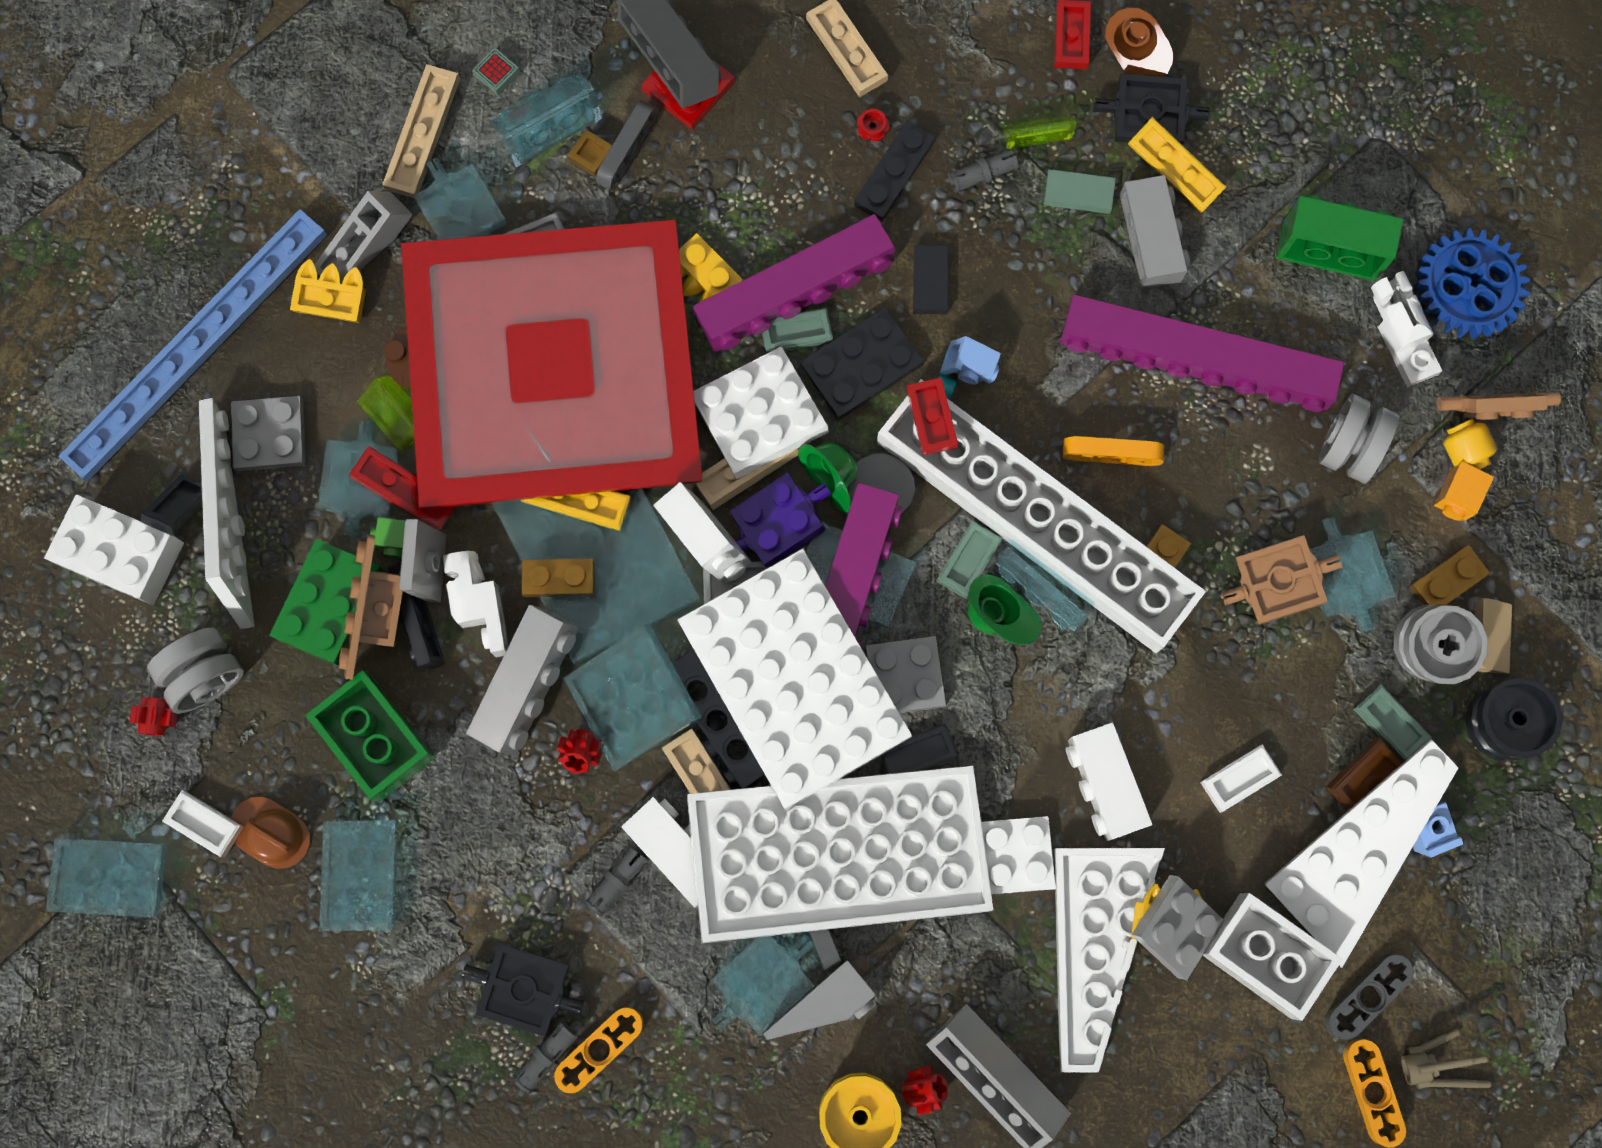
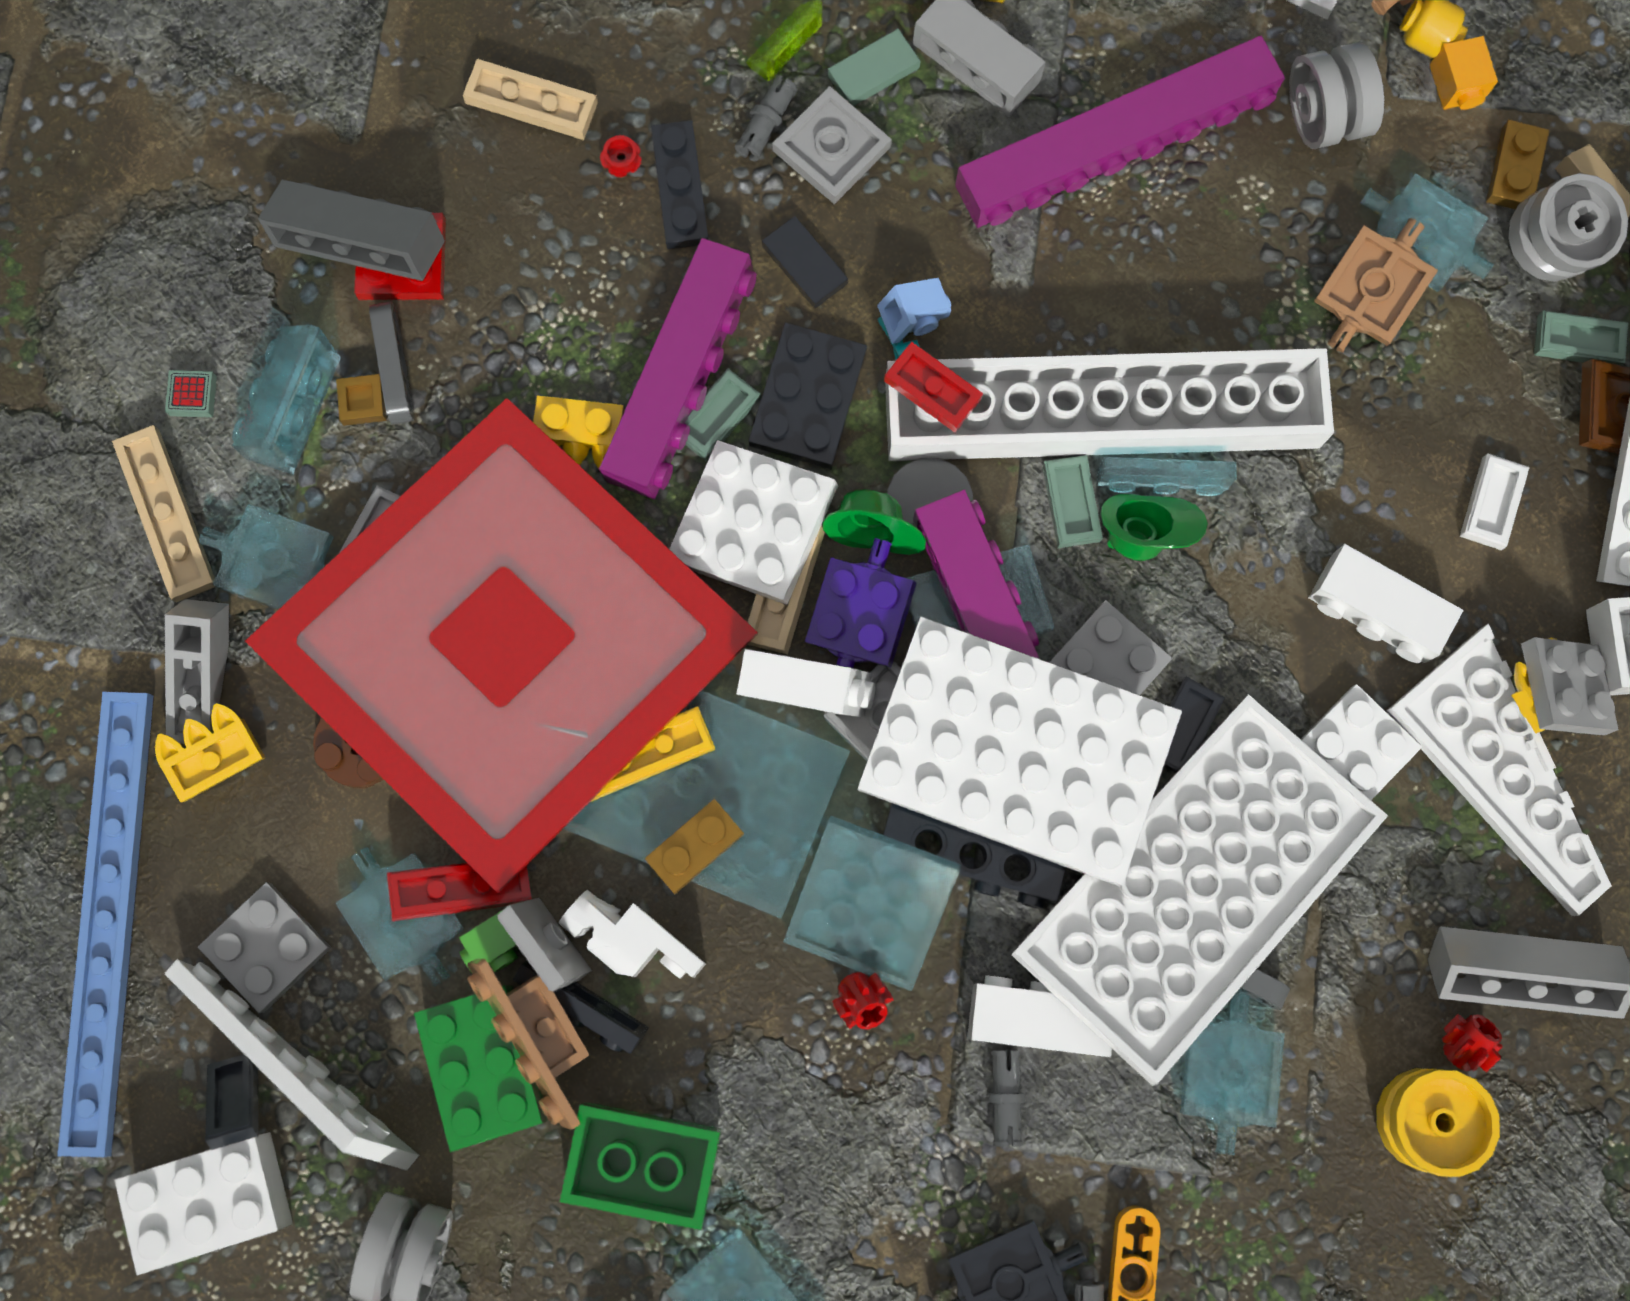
camera: 45 degrees left, 0 degrees up
clear neon green slope [357,376,415,451] -> none
light grey brick [466,605,579,755] -> none
tan plate [662,729,731,794] -> none
light grey slope [763,960,876,1040] -> none
light orange beam [1063,436,1164,466] -> none
pearl gold plate [1146,524,1192,568] -> none
none -> light grey plate [772,86,892,204]

